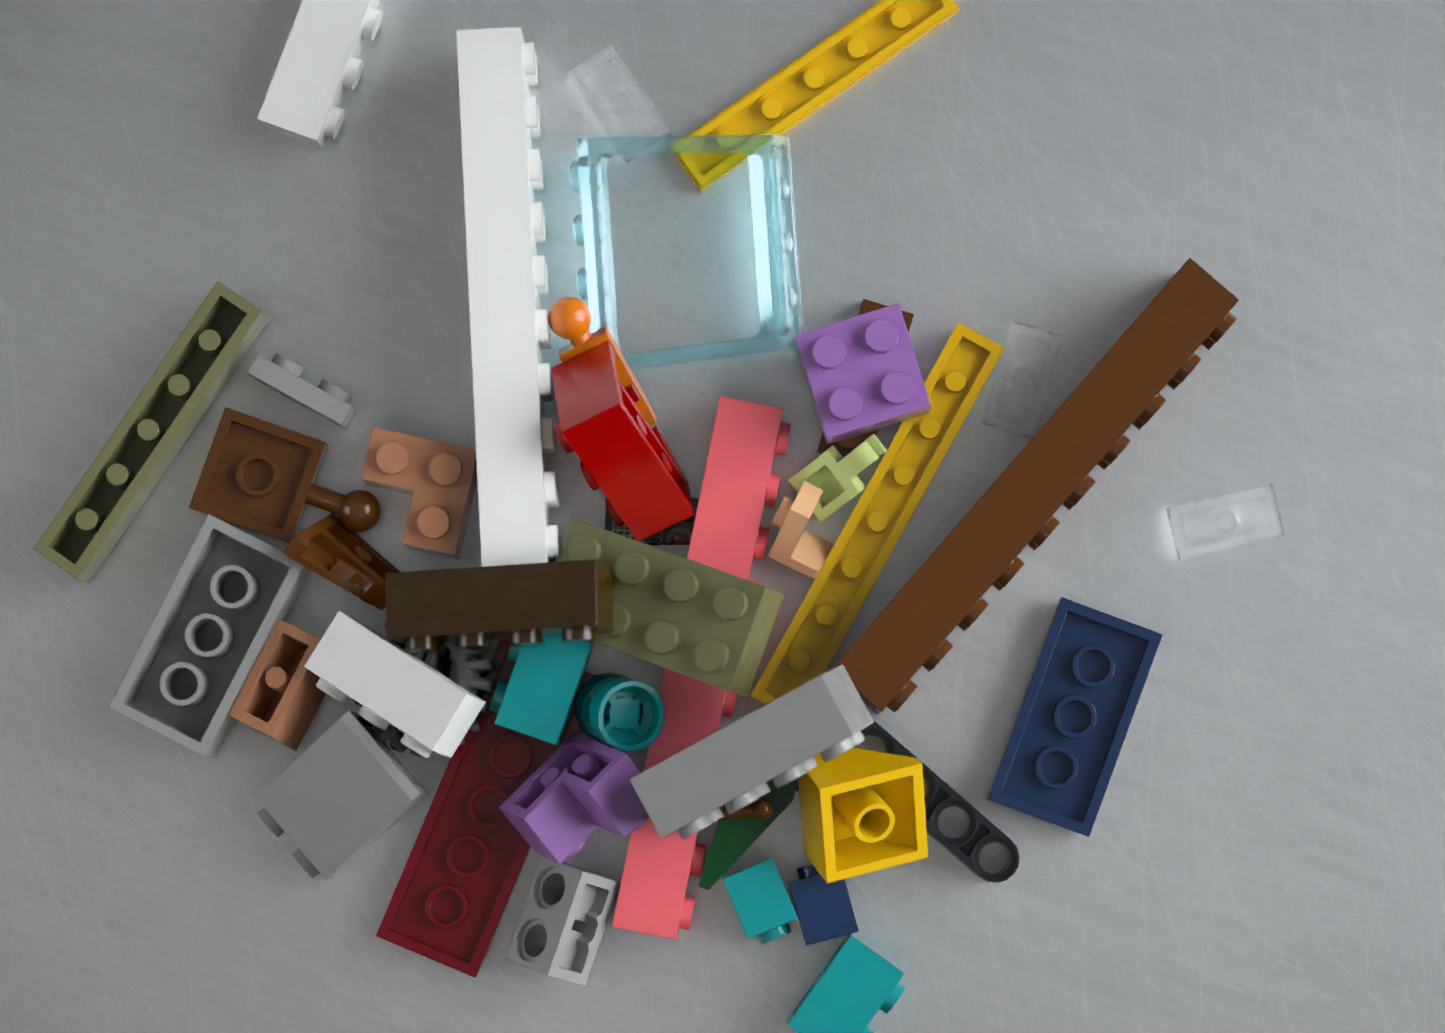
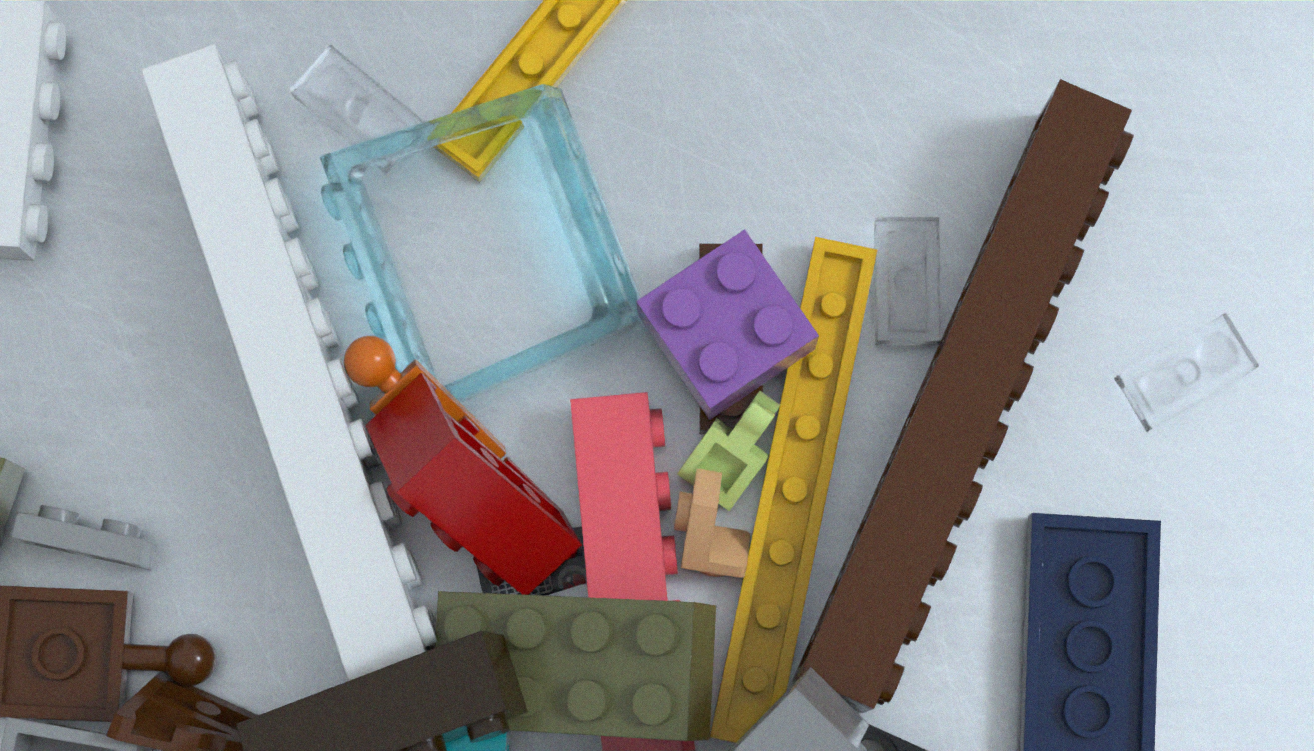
camera: 20 degrees left, 5 degrees down
nougat brick [361,427,477,559] -> none

